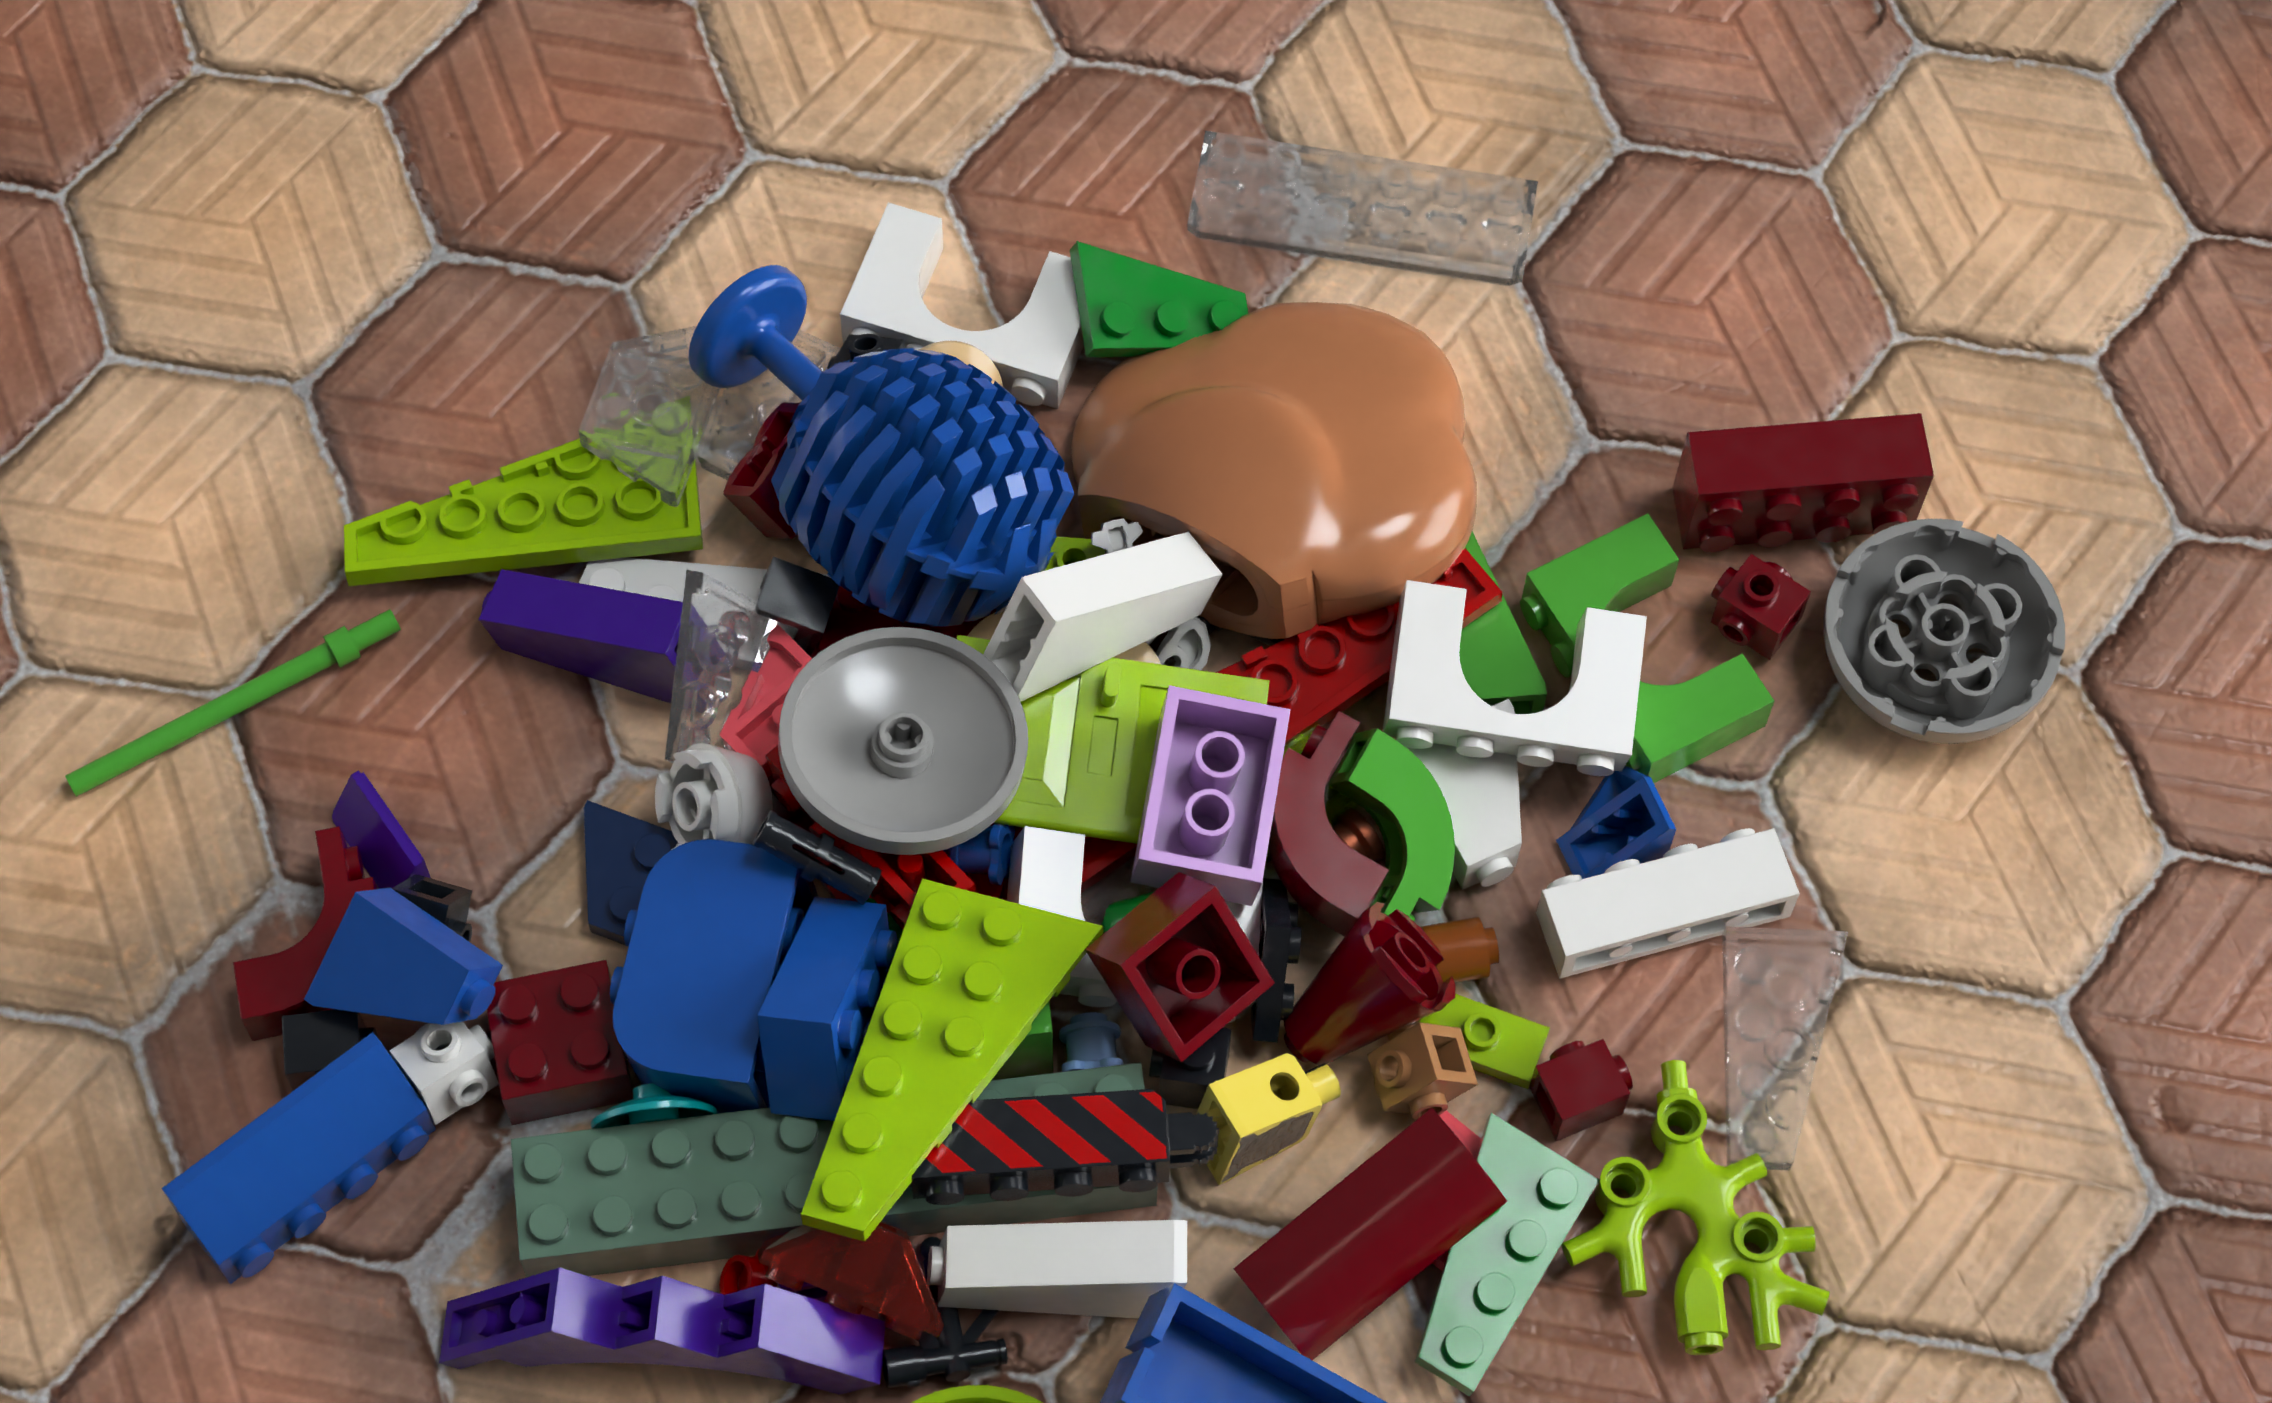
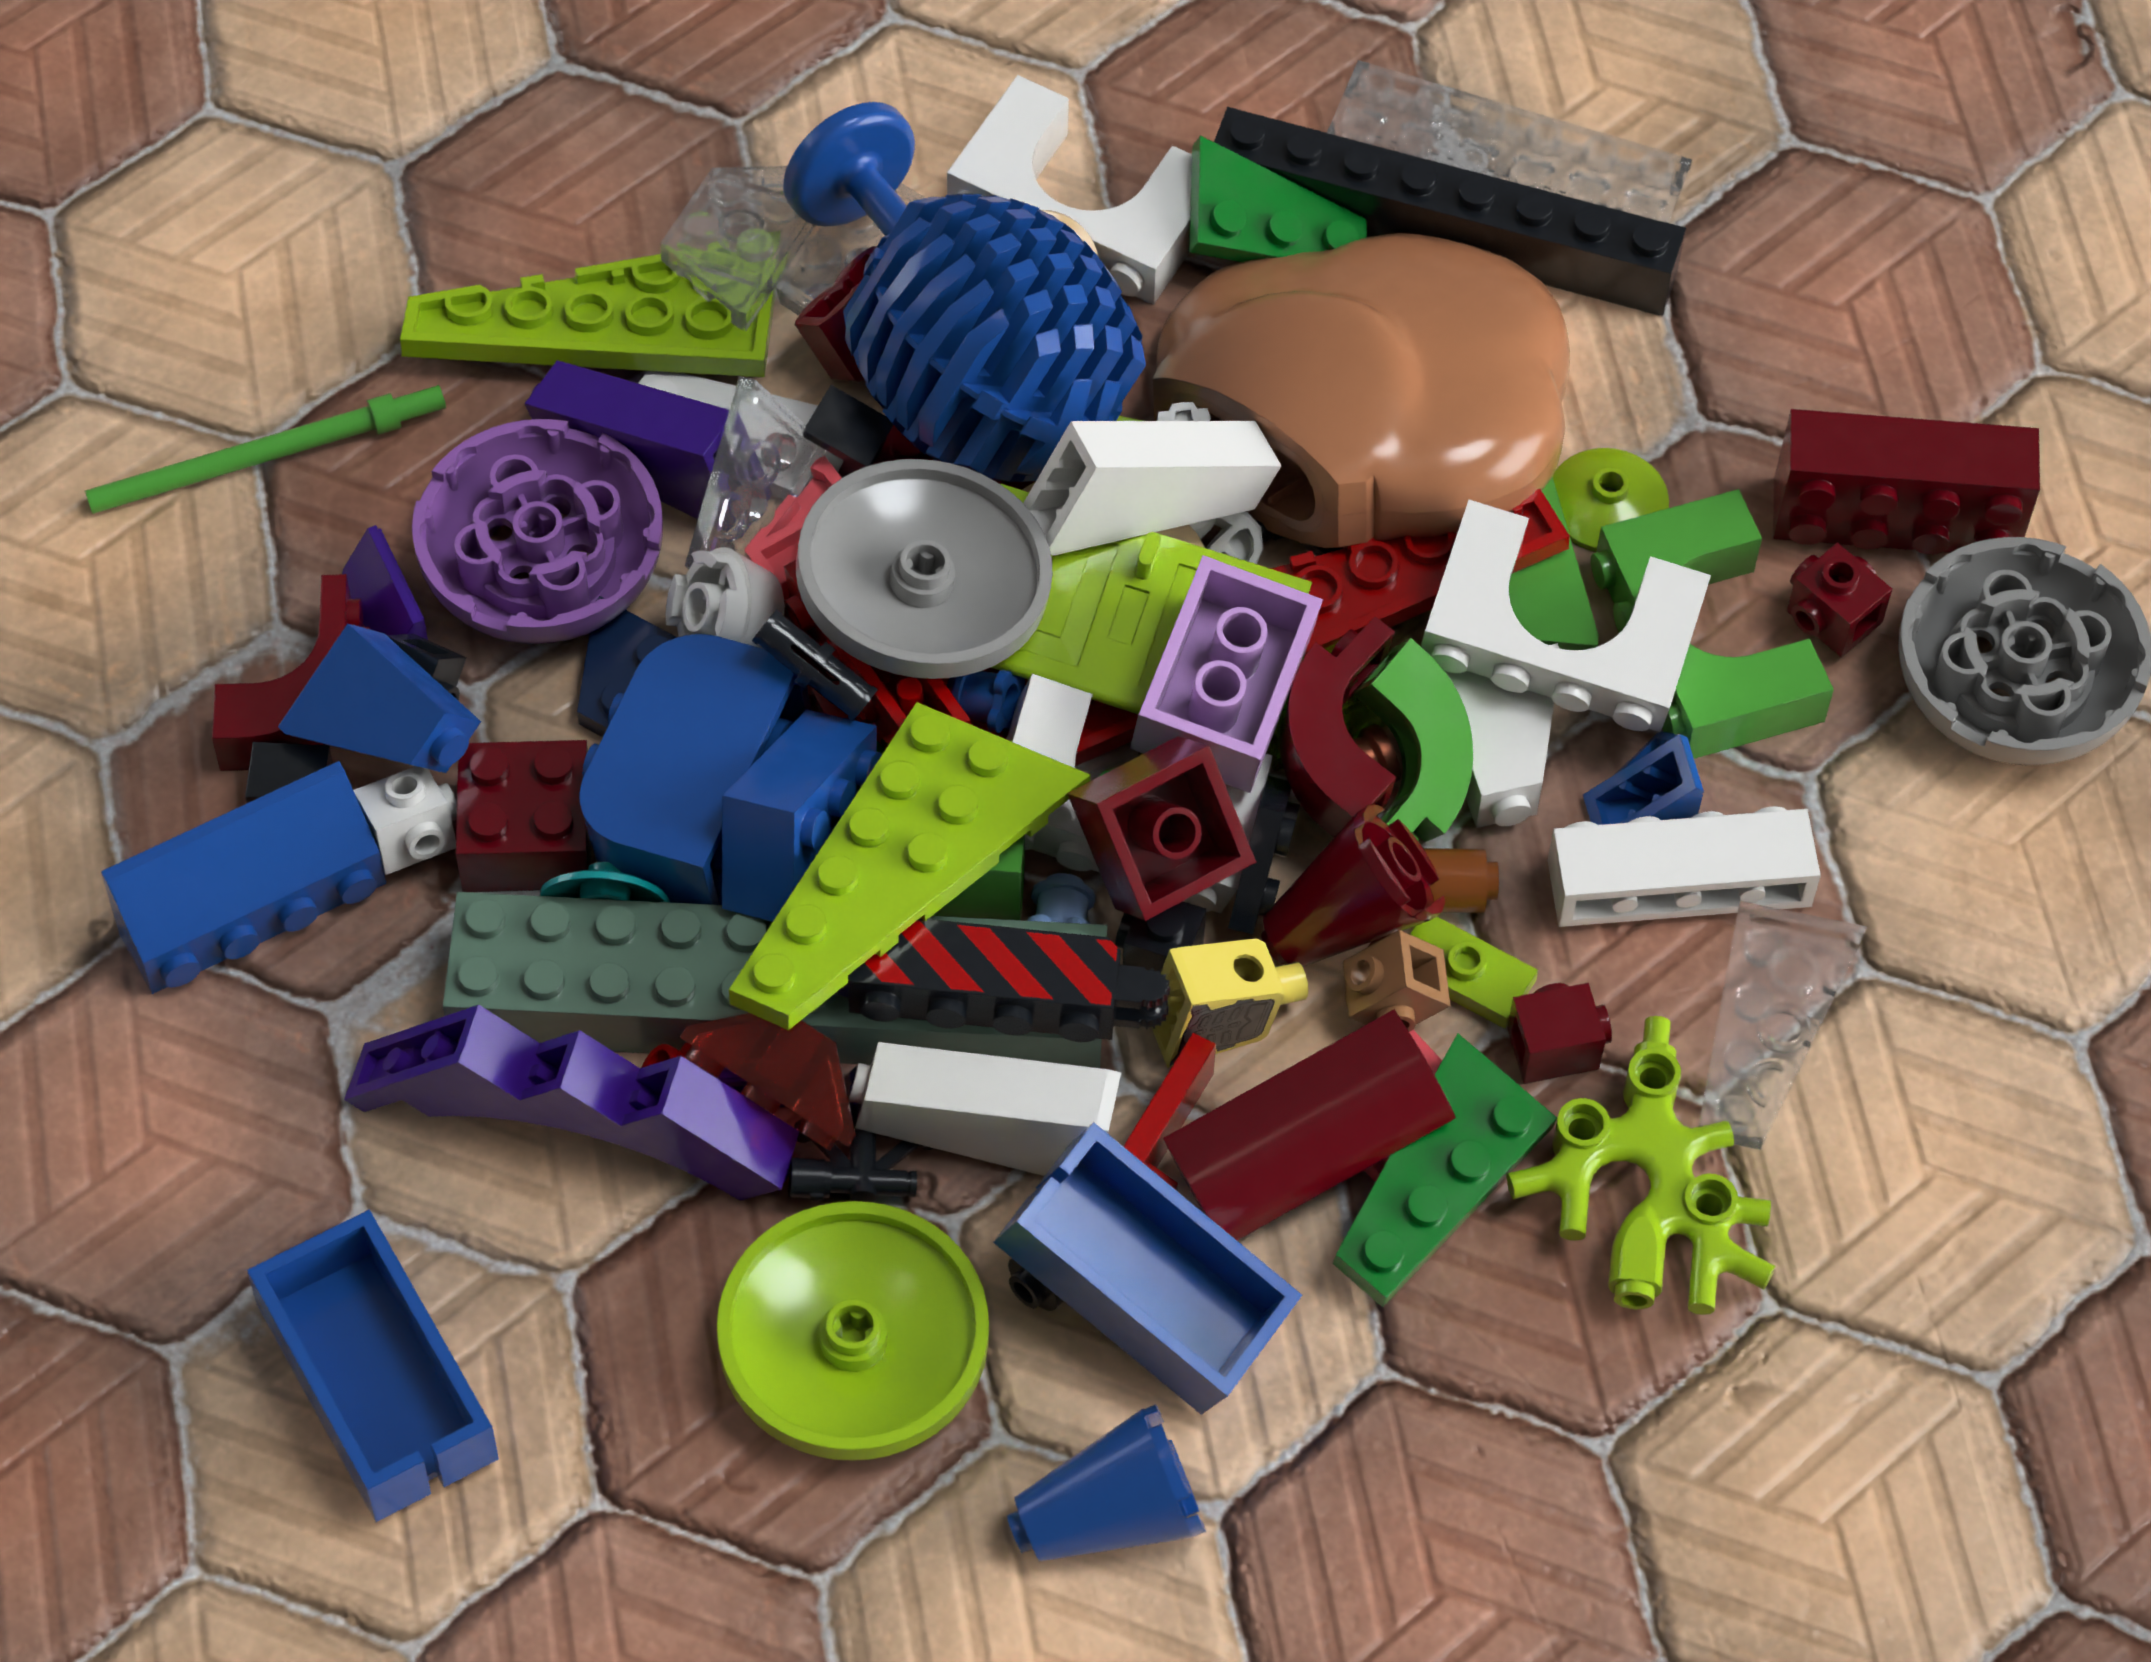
camera: 10 degrees right, 5 degrees down
none -> medium lavender brick [412,419,663,644]
none -> red hinge [1123,1033,1216,1191]
none -> black brick [1214,107,1686,316]
none -> lime dish [1553,448,1669,552]

